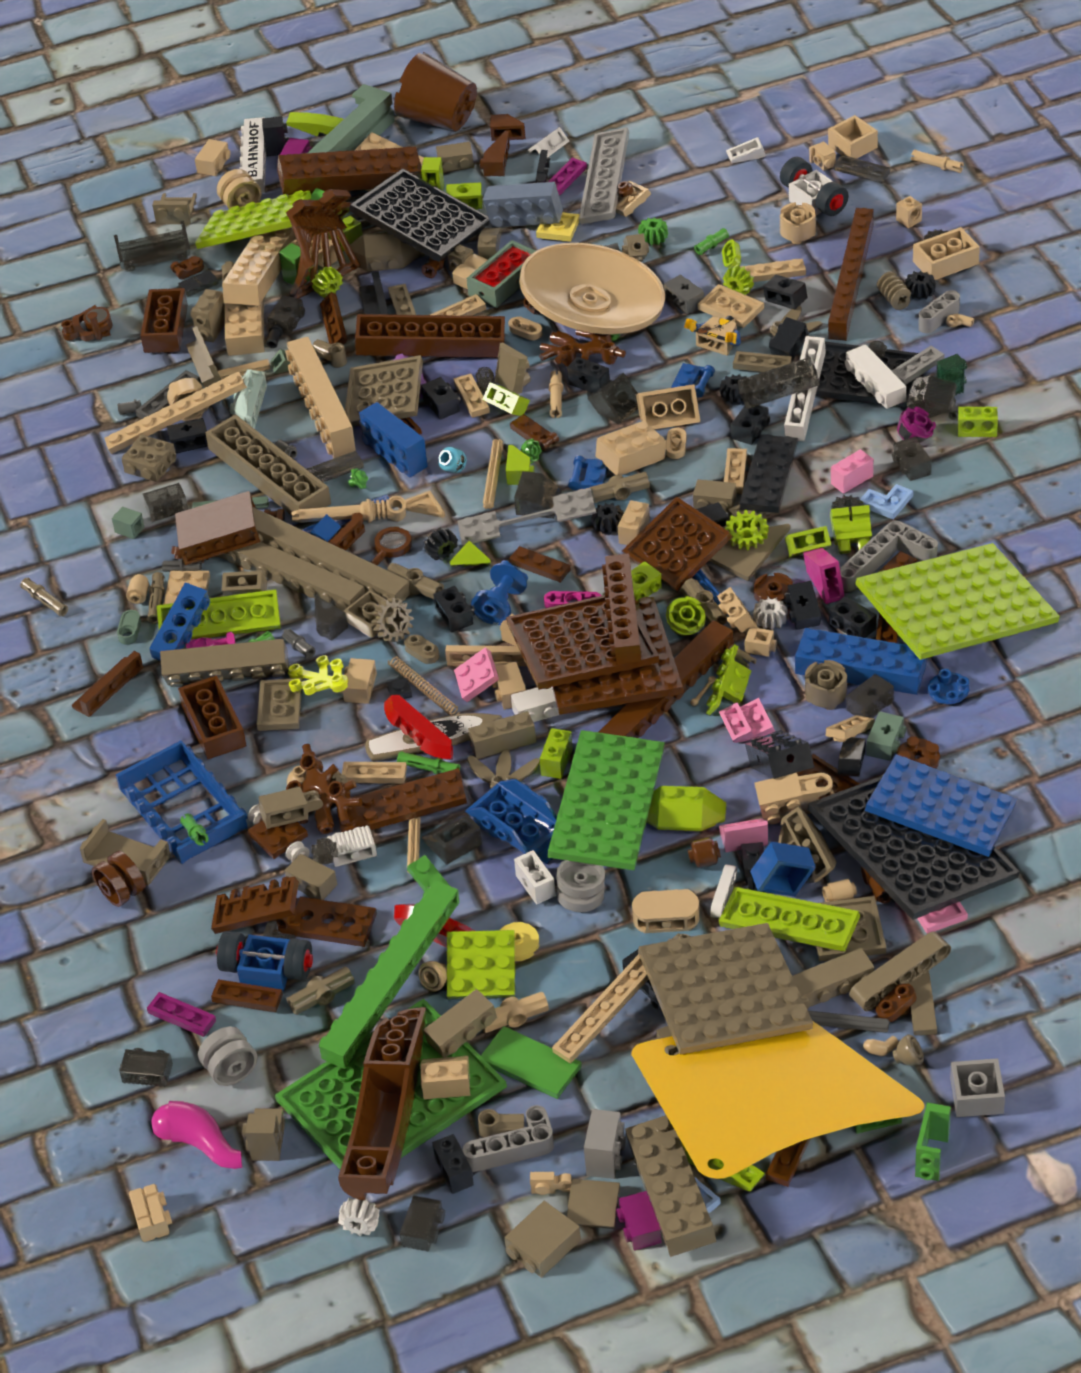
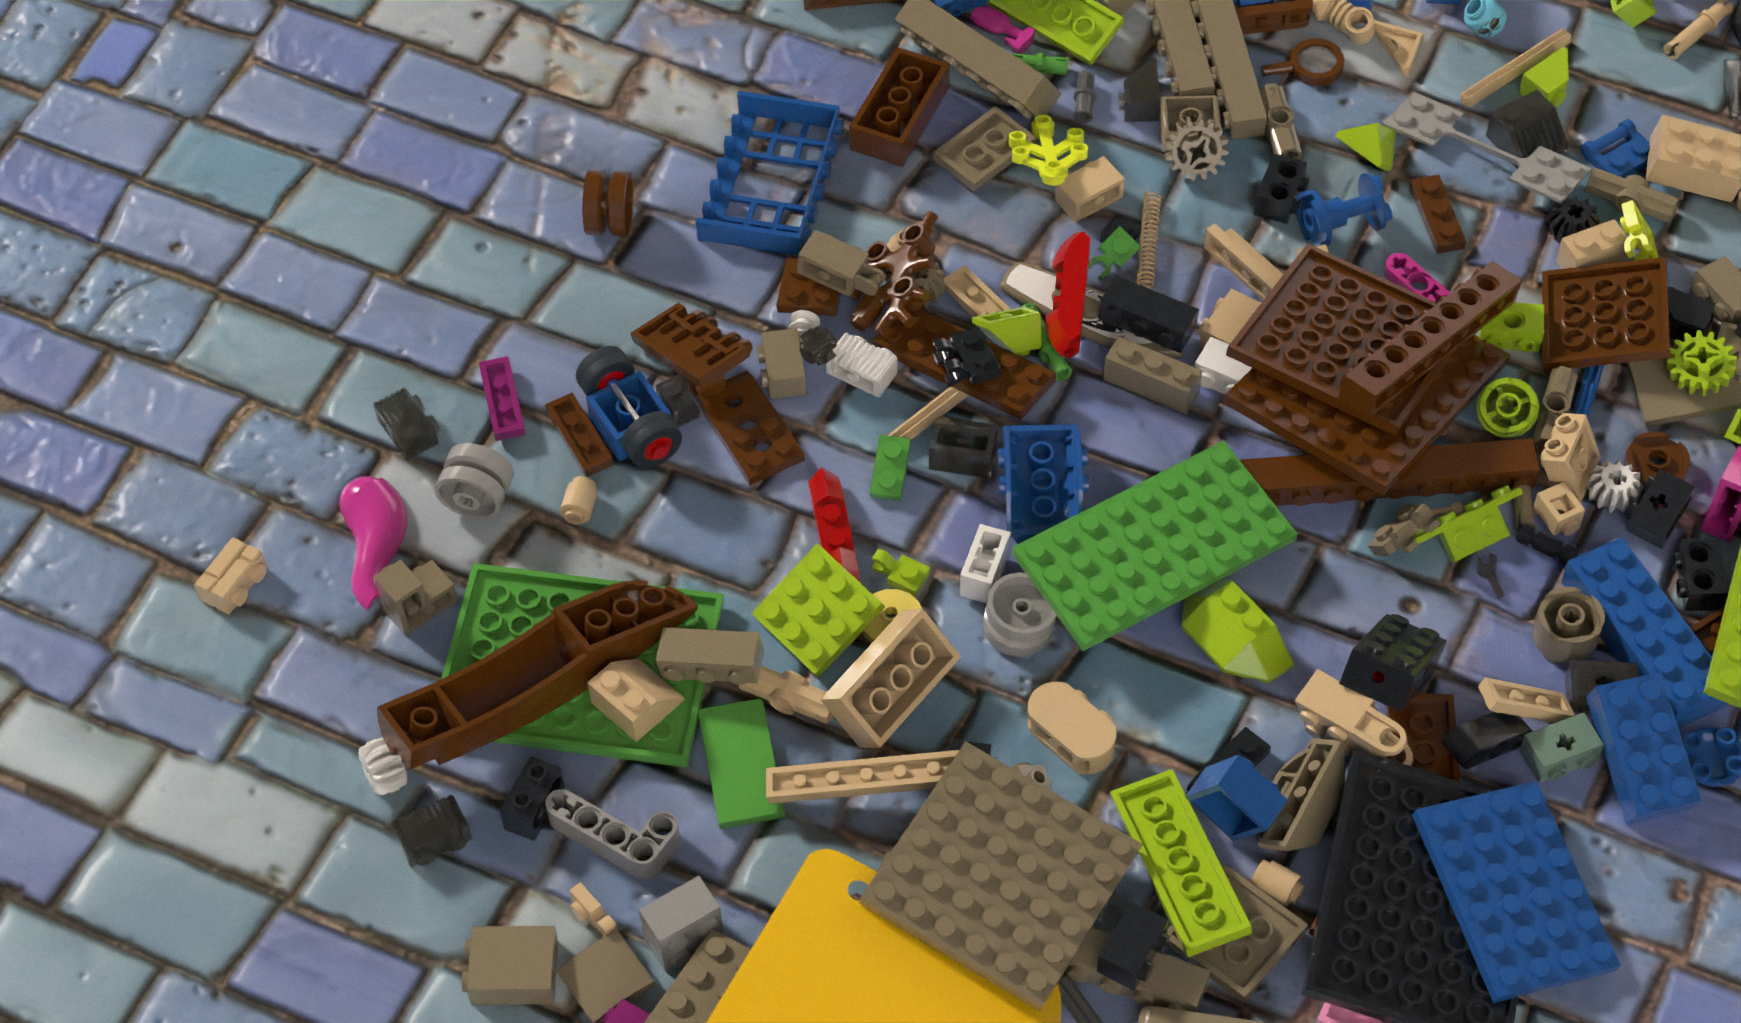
camera: 45 degrees right, 10 degrees up
dark tan panel [80,819,171,886] -> none
bright green pin [180,813,209,846] -> none
dark tan piece [287,966,355,1015] -> none
bright green brick [319,880,460,1069] -> none
dark tan plate [404,635,440,664] -> none
tan brick [418,961,447,992] -> none
black gear [424,527,458,561] -> none
bright pink plate [454,647,499,702] -> none
dark tan plant [467,750,540,789] -> none
dark tan piece [478,1109,524,1138] -> none
reddish brown plate [510,414,559,451] -> none
bright green plate [521,439,542,463] -> none
lime brick [539,728,573,779] -> none
reddish brown head [688,837,721,868] -> none
white beam [711,864,737,919] -> none
bright pink slope [719,698,775,743] -> none
bright pink slope [719,818,768,852] -> none
reddish brown plate [897,736,940,769] -> none
none -> tan brick [560,476,598,525]
none -> tan brick [820,608,961,748]
none -> lime plate [872,549,930,598]
none -> black plate [933,327,1001,386]
none -> lime slope [972,307,1042,356]
none -> bright green plate [1089,226,1141,280]
none -> black brick [1097,901,1171,991]
none -> black brick [1098,275,1199,353]
none -> dark tan plate [1367,504,1440,556]
none -> clear smoke hand [1477,553,1505,599]
none -> black axle [1516,524,1579,564]
none -> blue brick [1586,672,1702,824]
none -> neon yellow plate [1620,200,1659,260]

